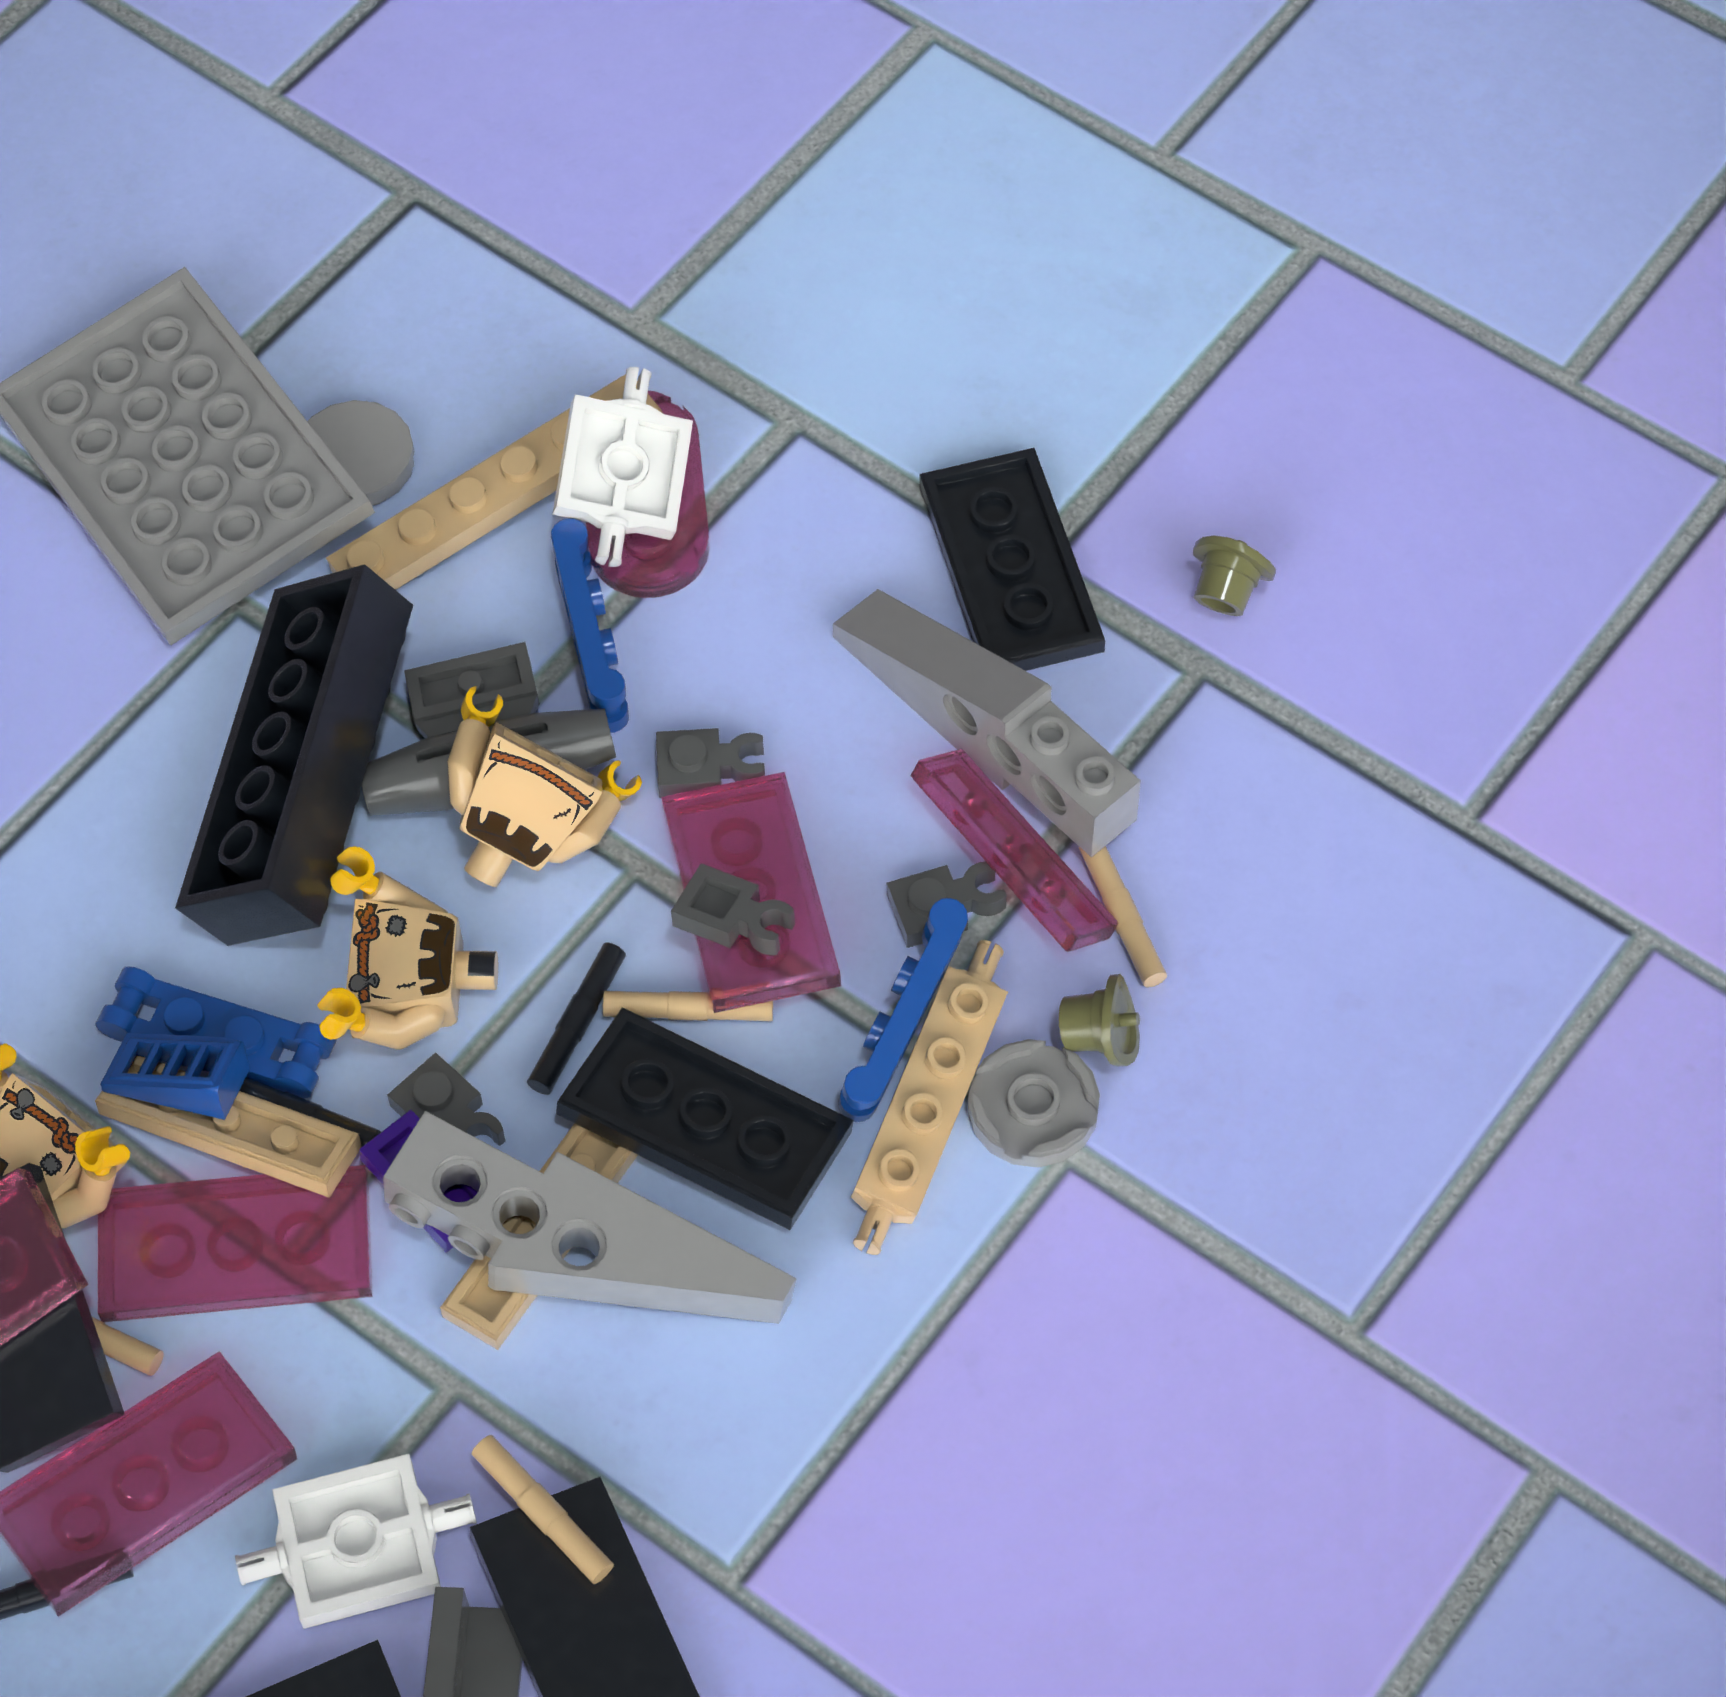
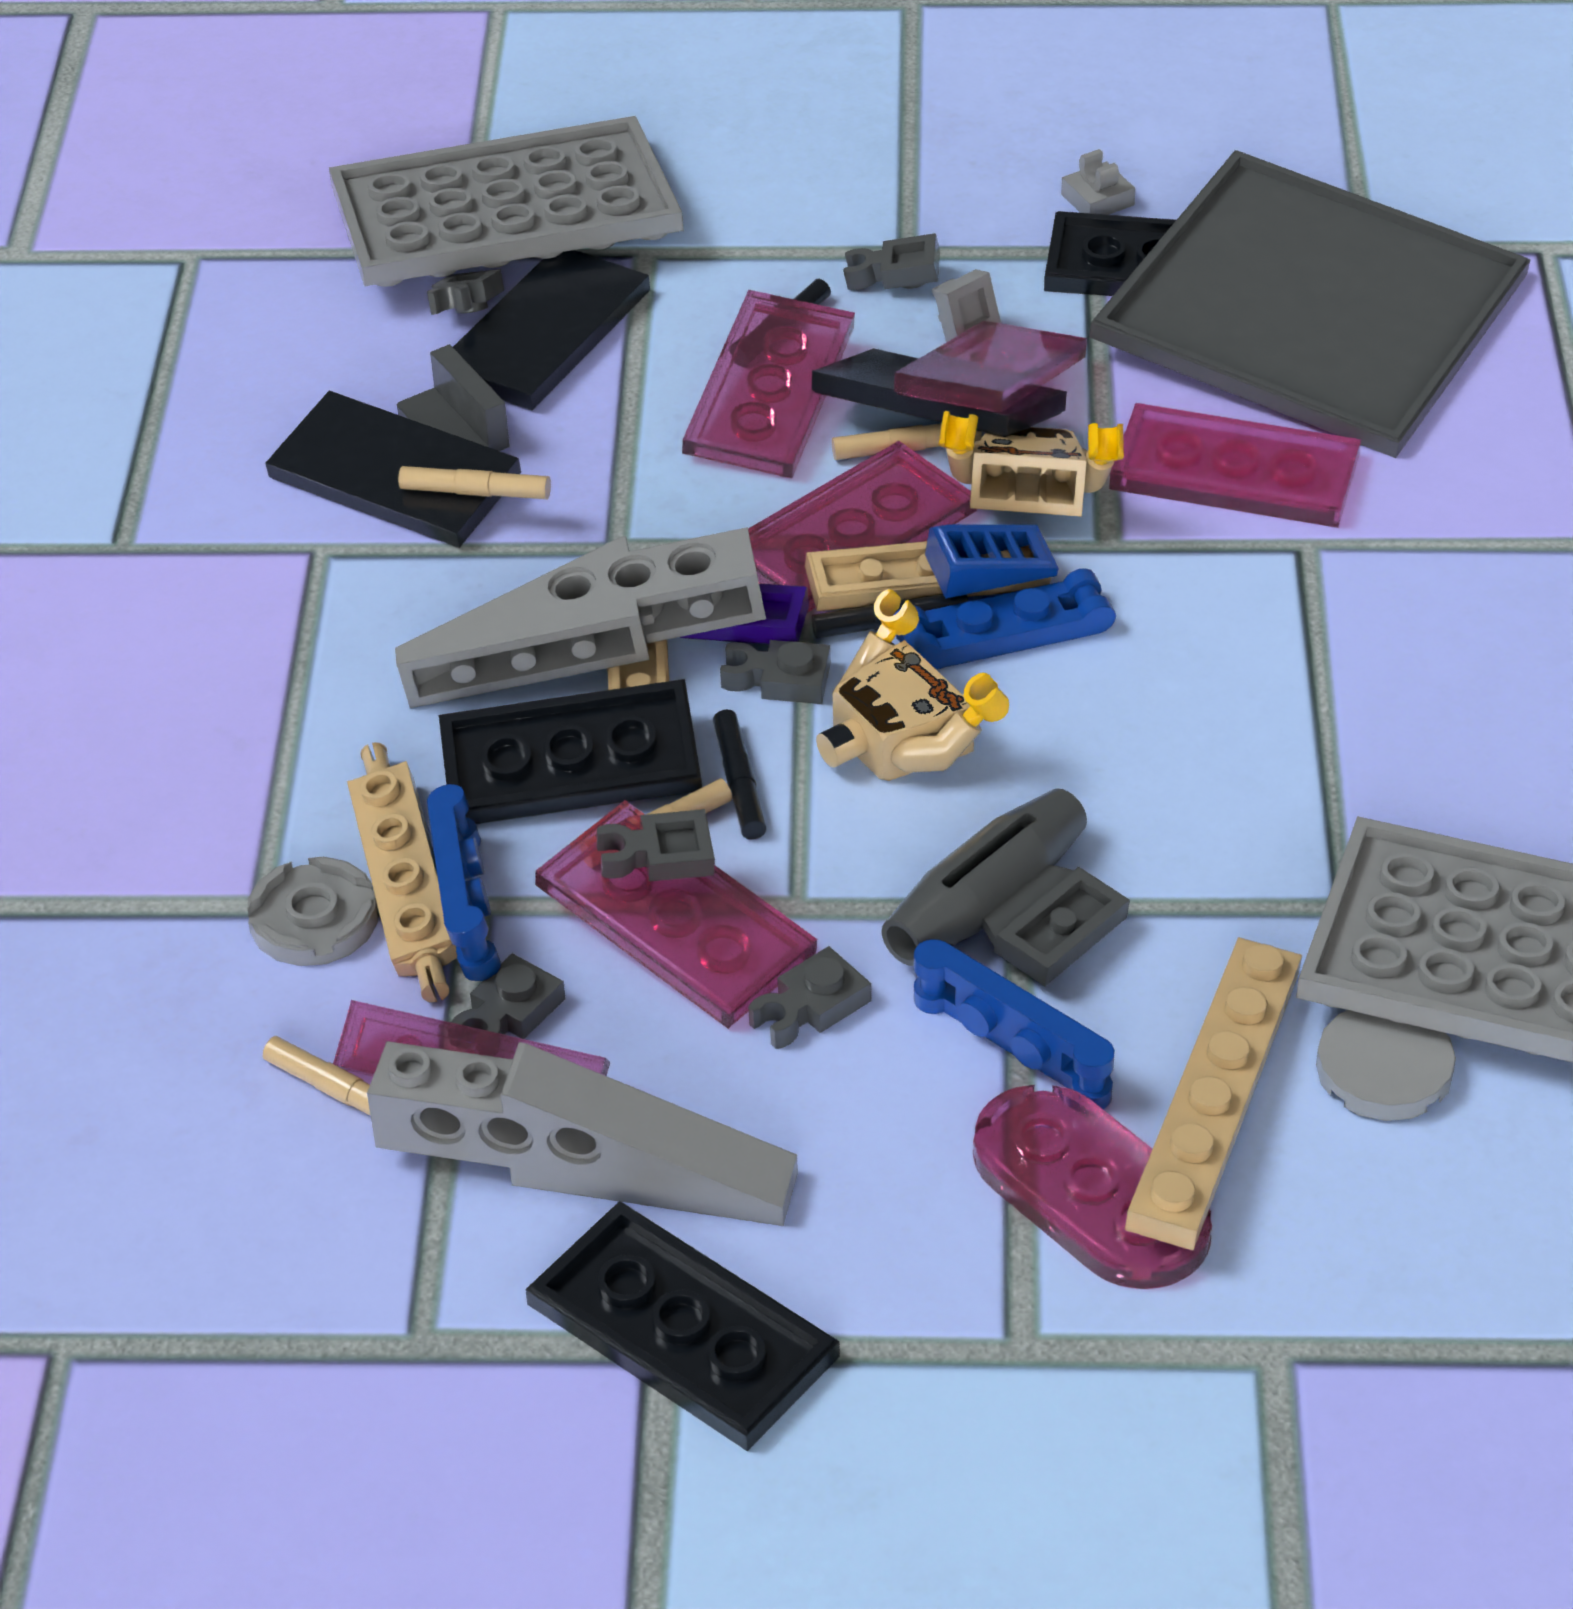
camera: 145 degrees right, 15 degrees down
black brick [175,564,413,946] -> none
white plate [235,1454,477,1629] -> none
tan torso [447,686,642,887] -> none
white plate [552,367,693,567] -> none
olive piece [1059,974,1140,1067] -> none
olive piece [1193,535,1276,616] -> none

